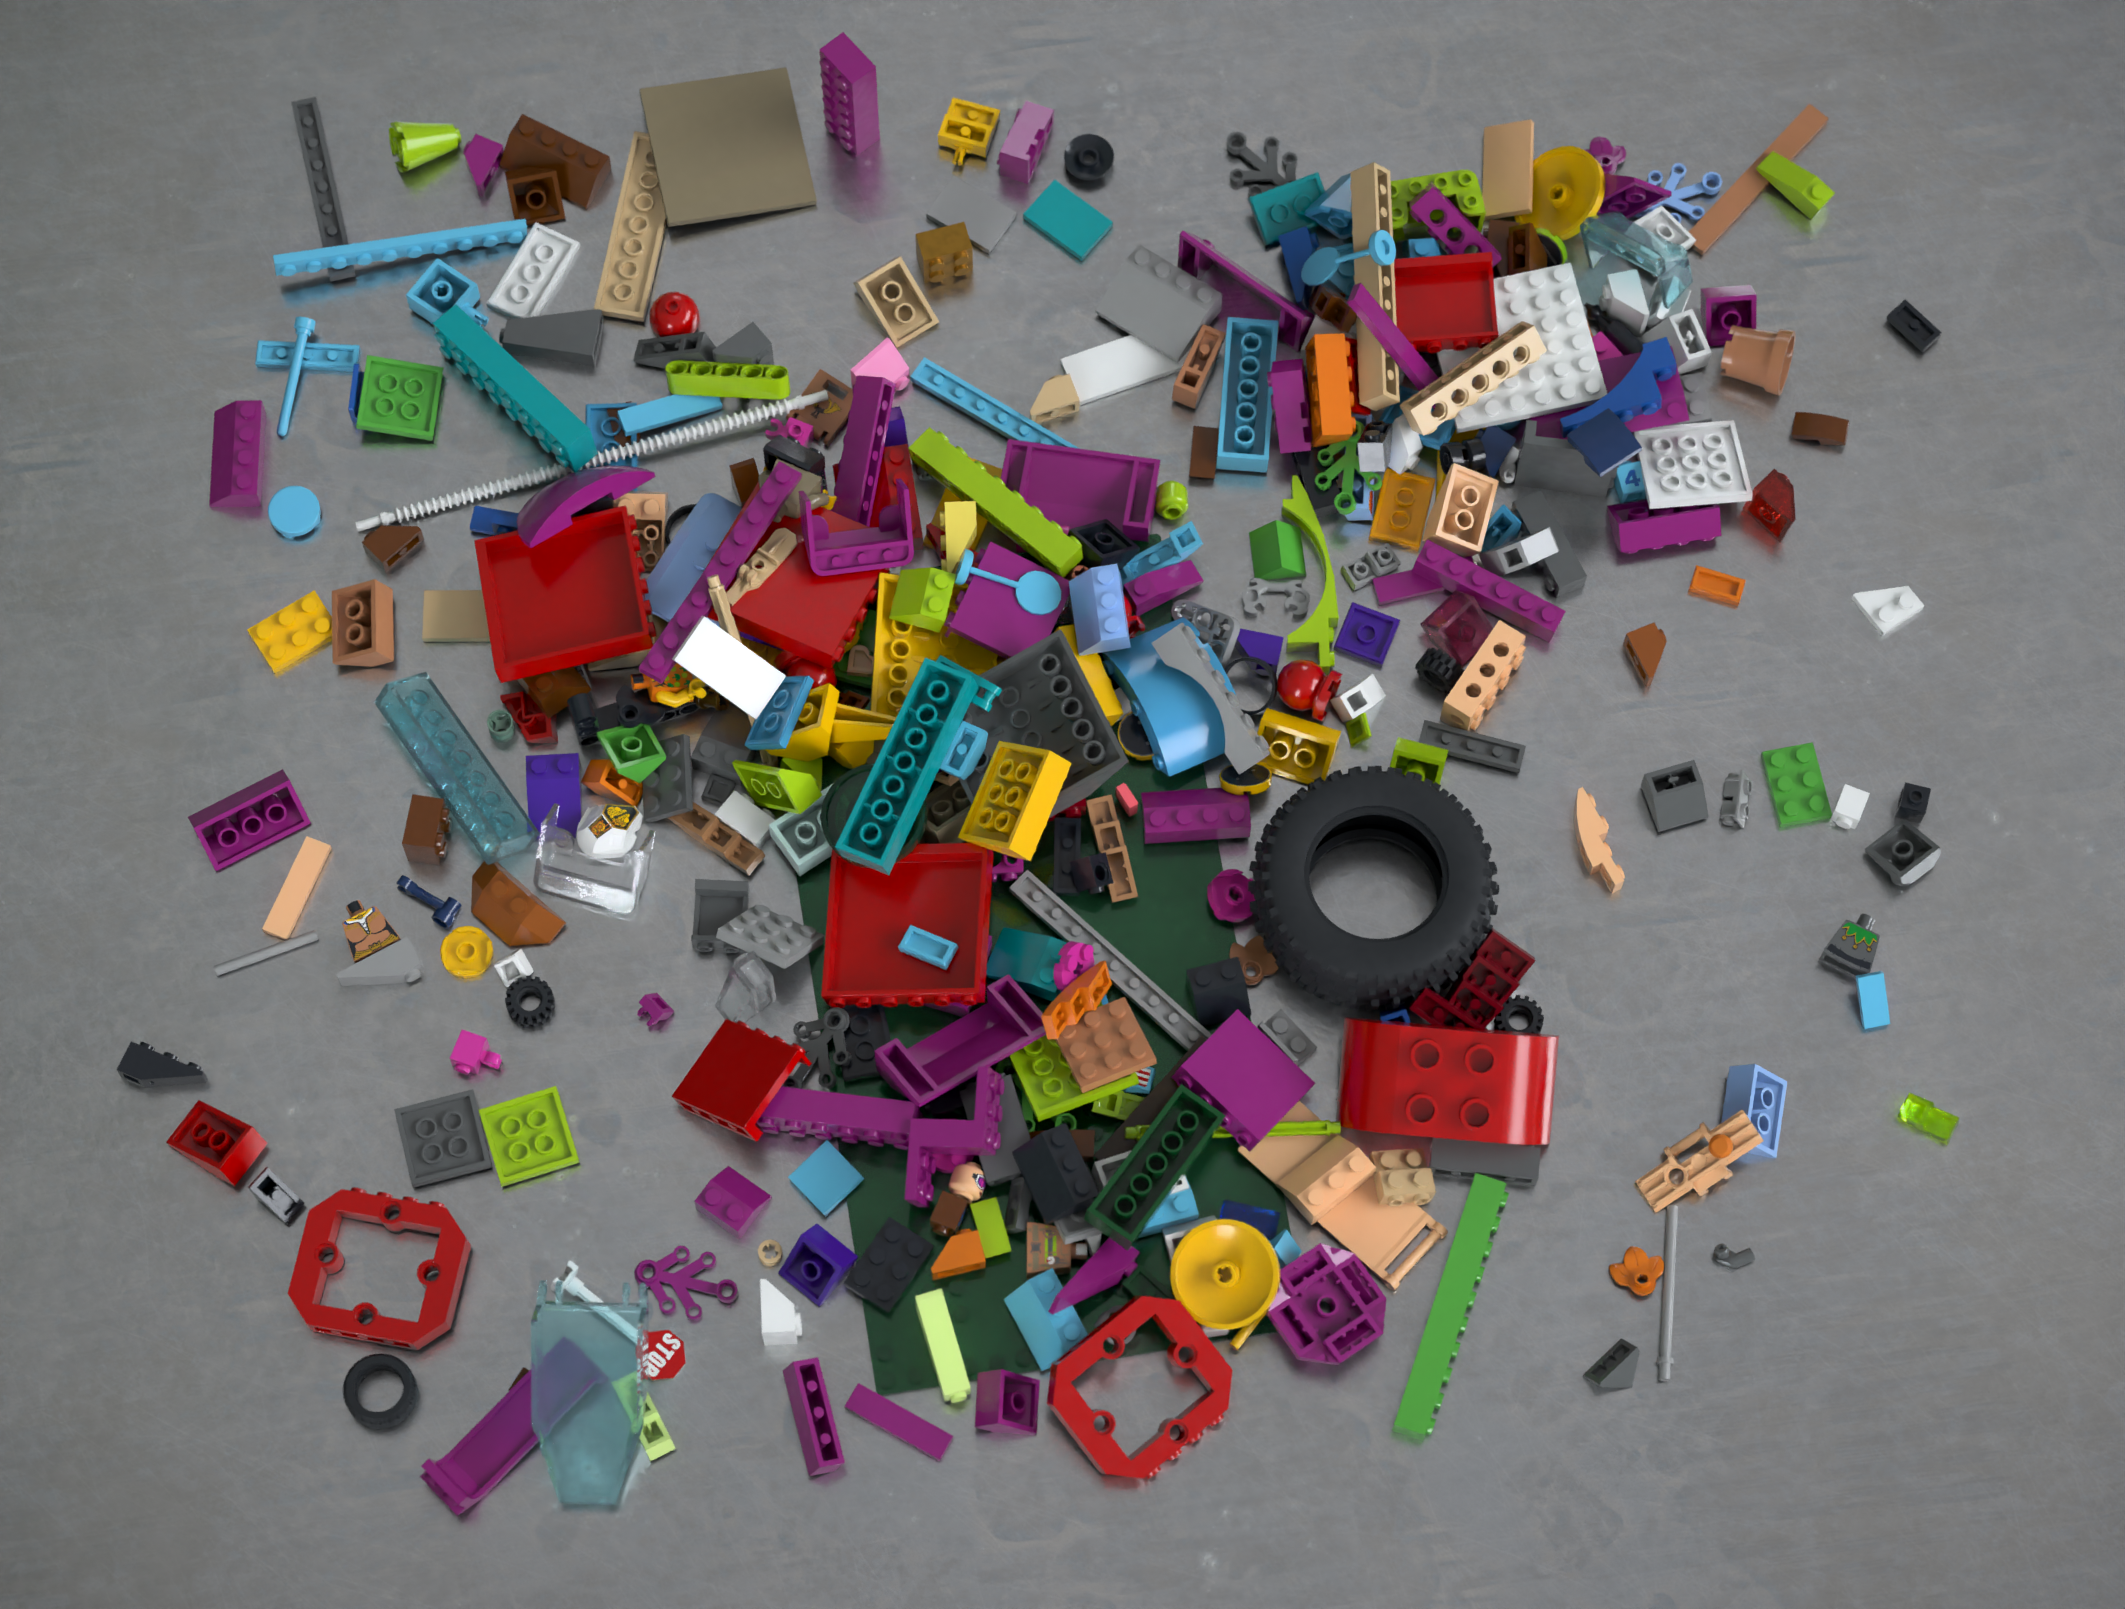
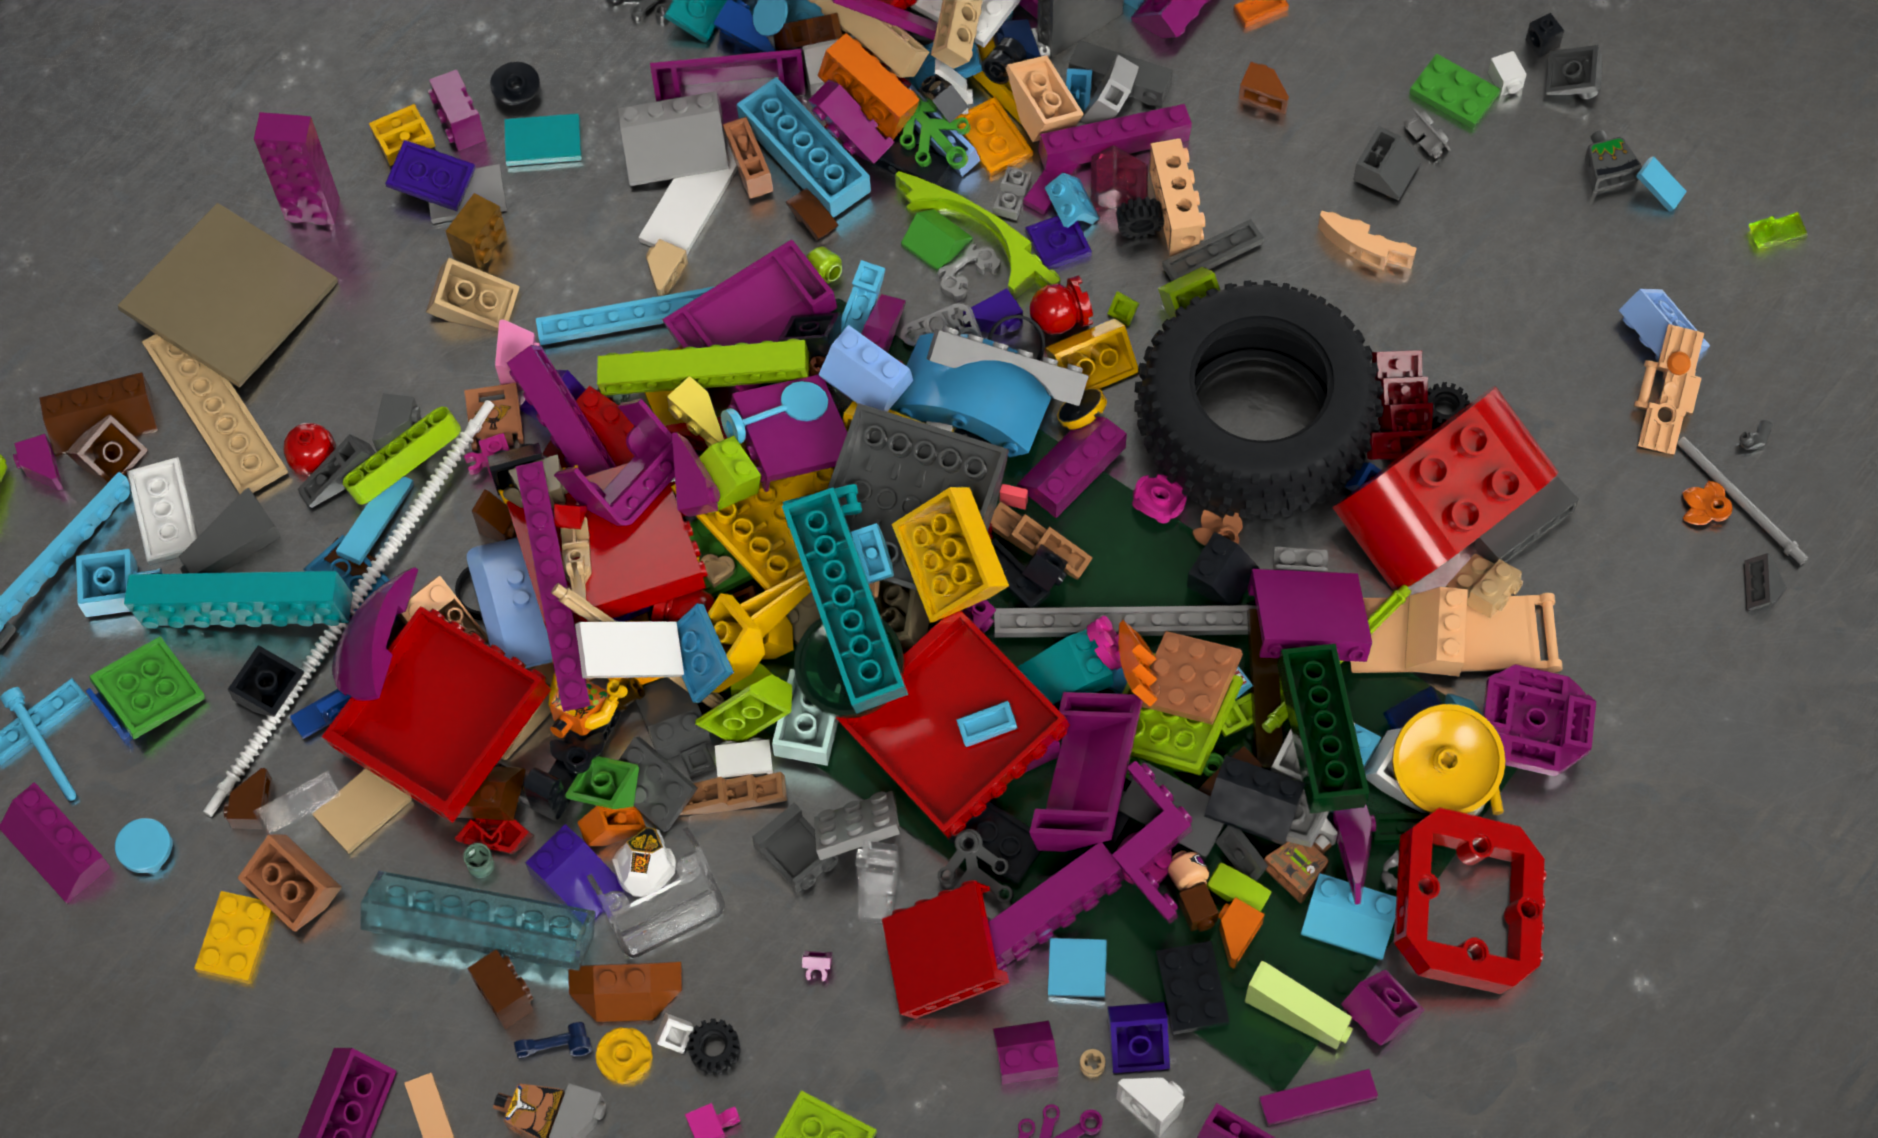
camera: 40 degrees left, 5 degrees down
white slope [1330,674,1386,722] -> none
bright green brick [1392,1173,1509,1441] -> none
none -> black slope [228,645,305,717]
none -> clear slope [254,771,341,835]
none -> dark purple tile [385,140,476,211]
none -> red slope [554,503,587,530]
none -> magenta slope [672,432,720,517]
none -> medium azure bracket [1045,173,1100,228]

